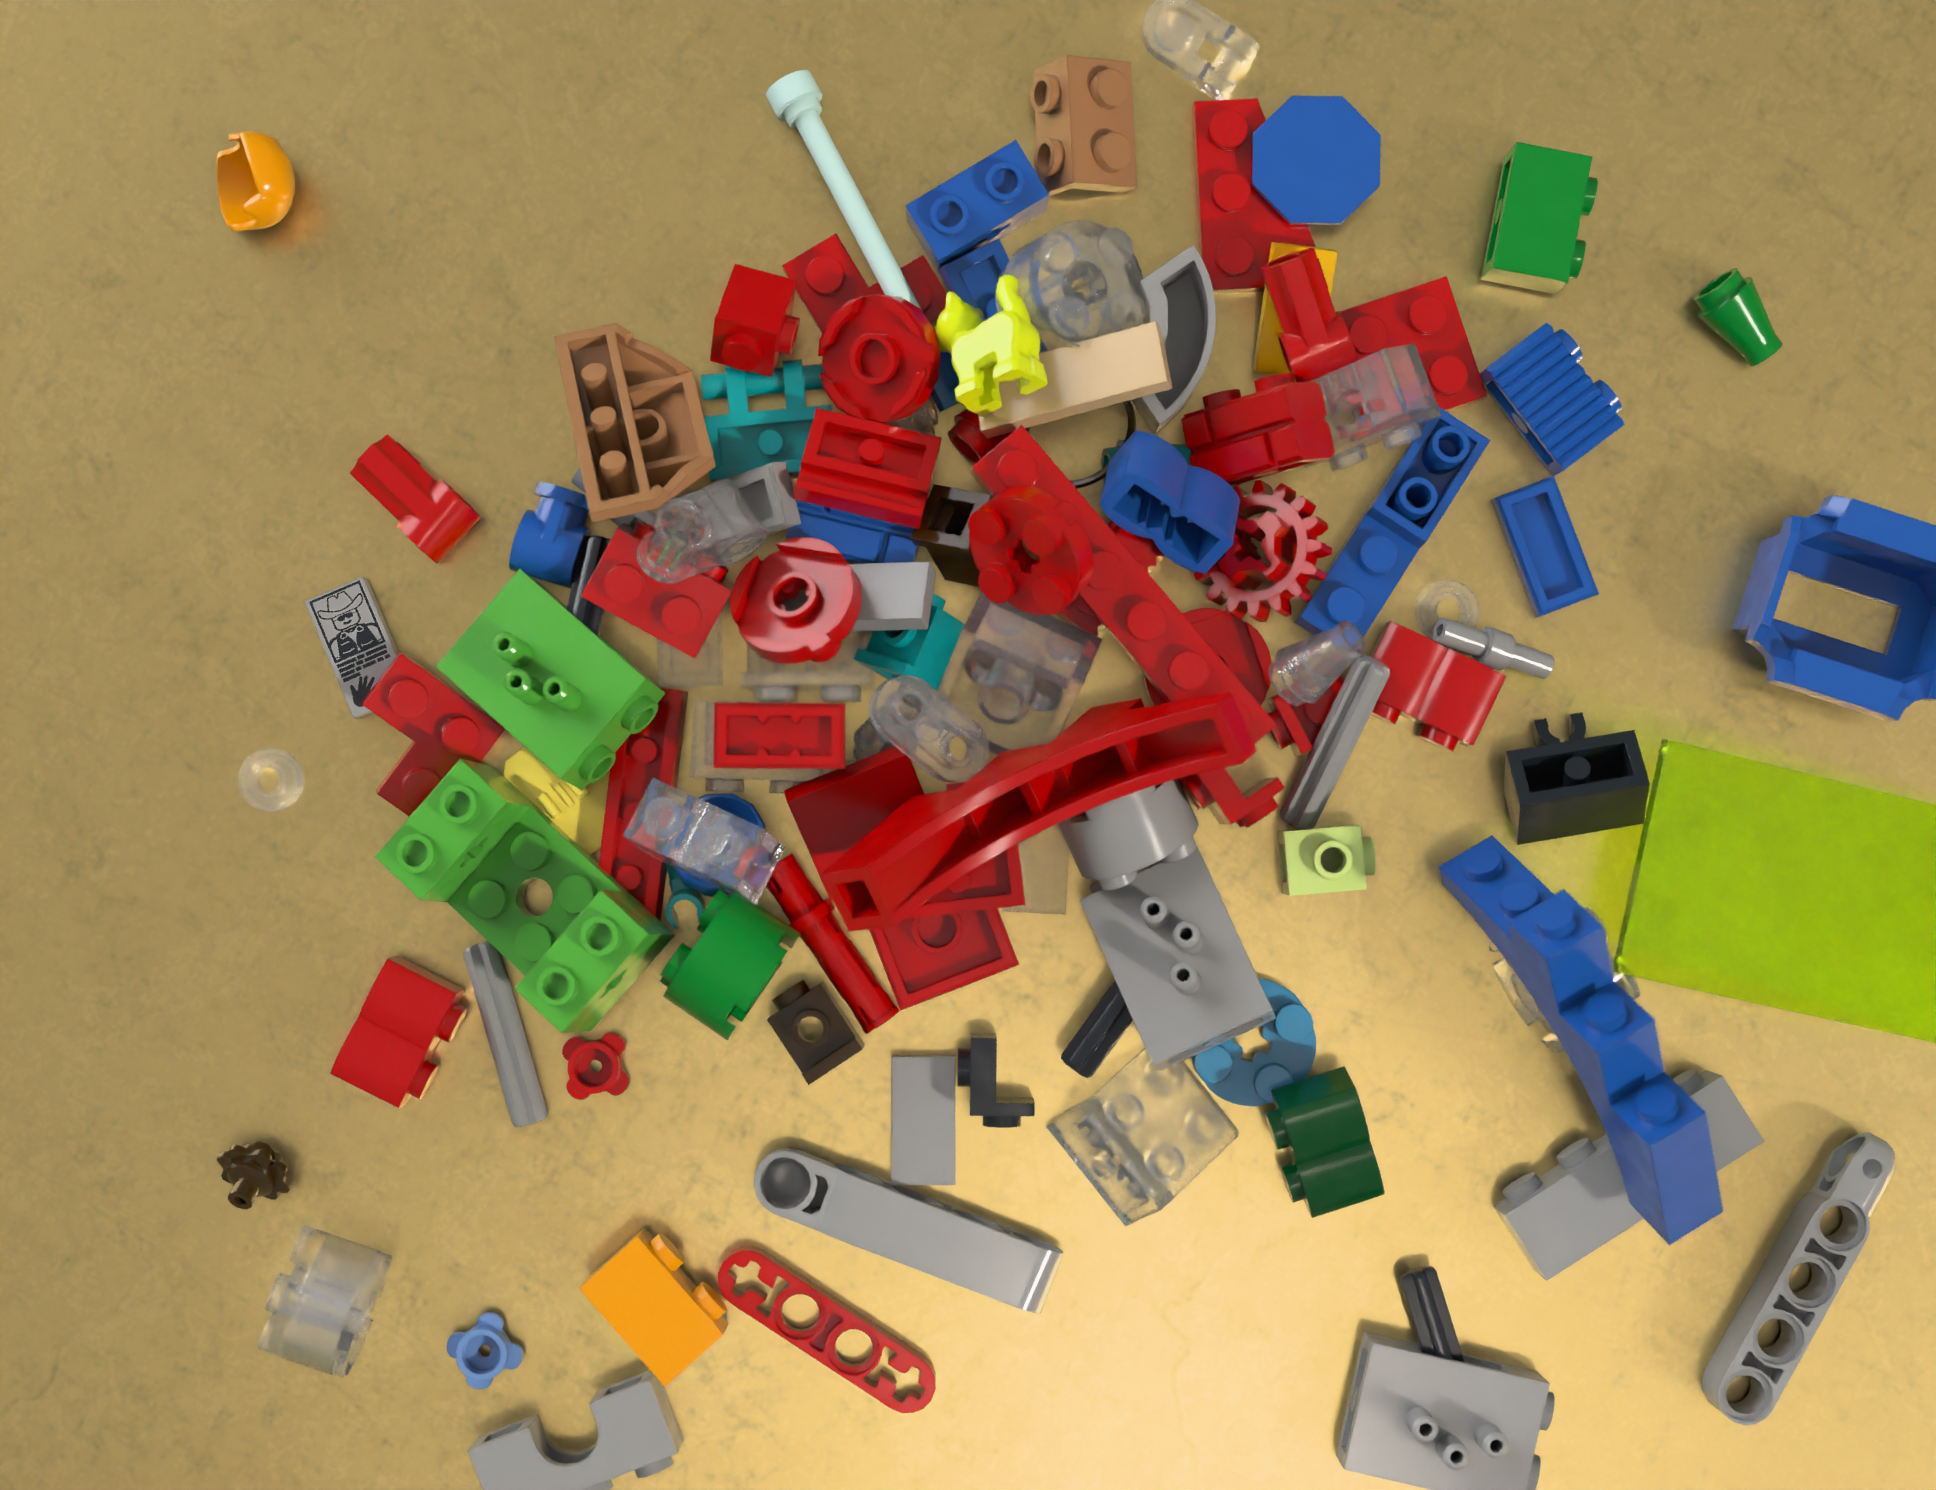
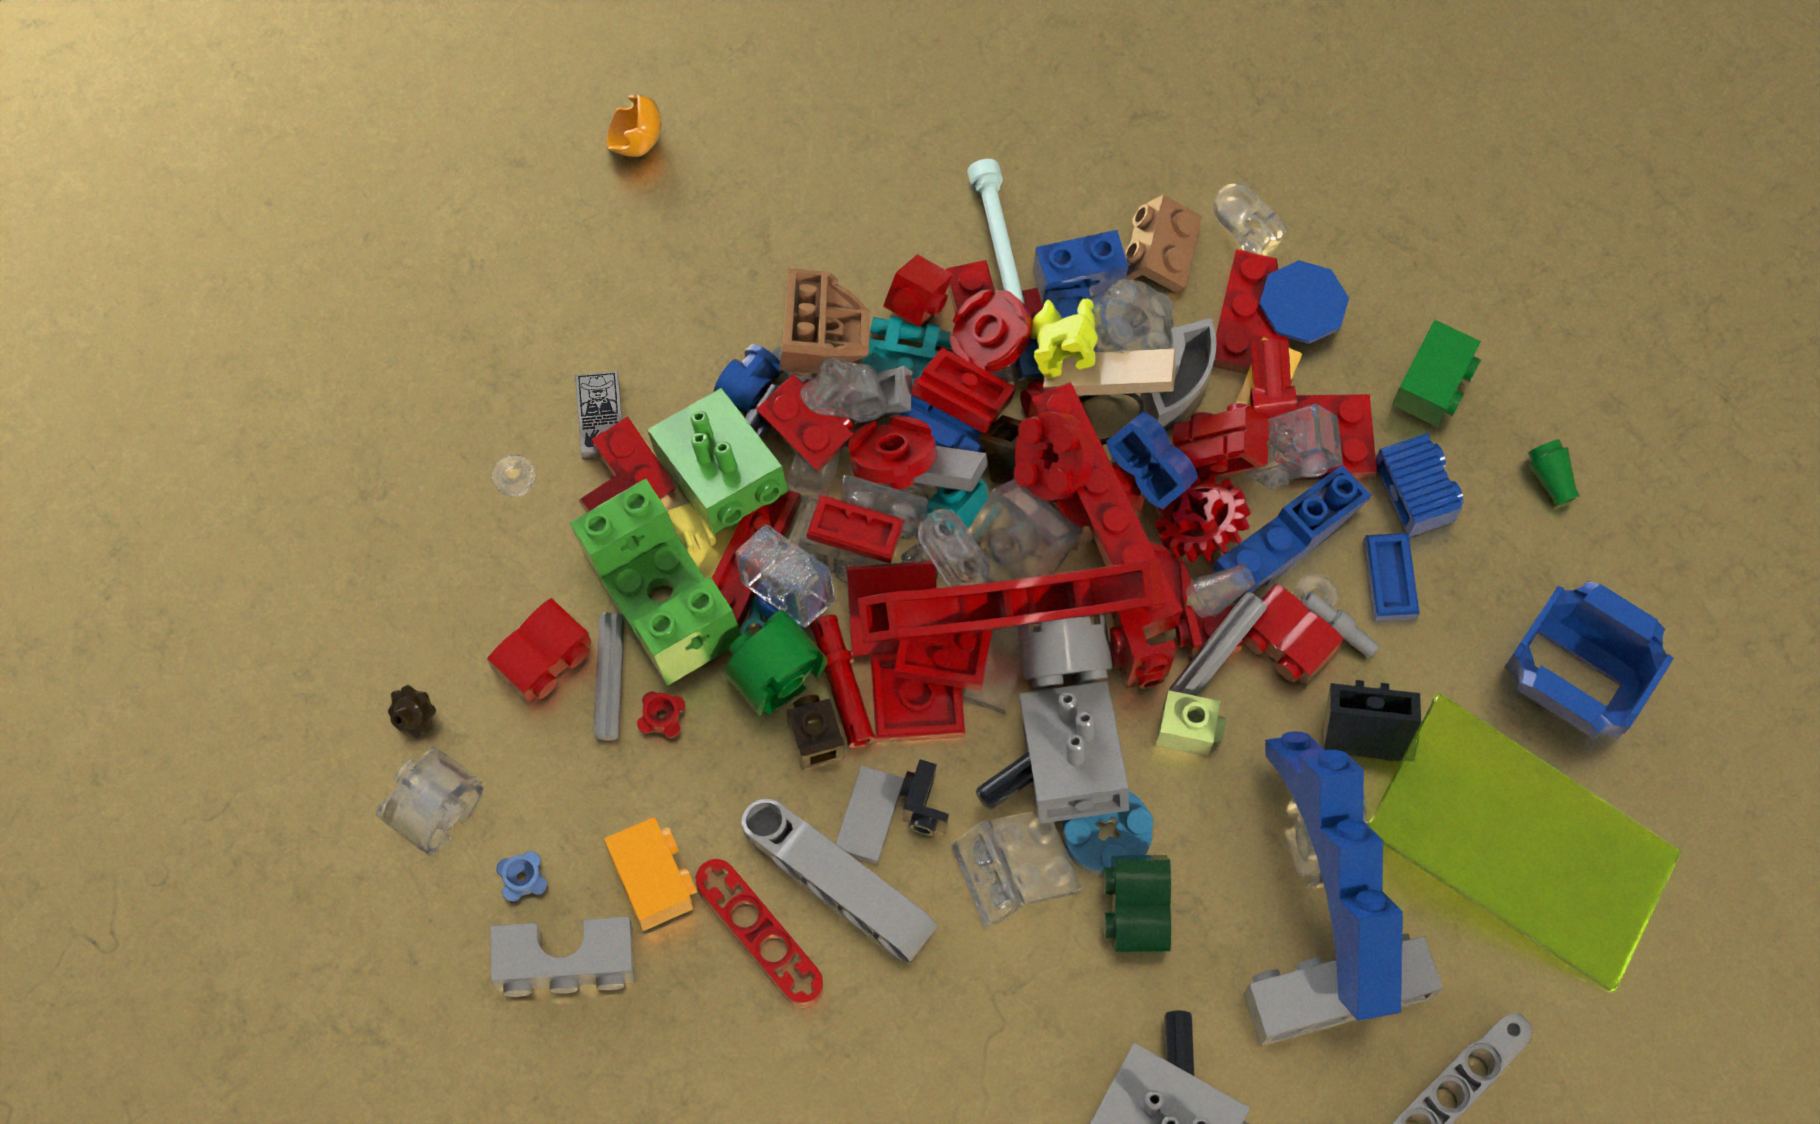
camera: 15 degrees right, 20 degrees down
red piece [350,434,482,563] -> none

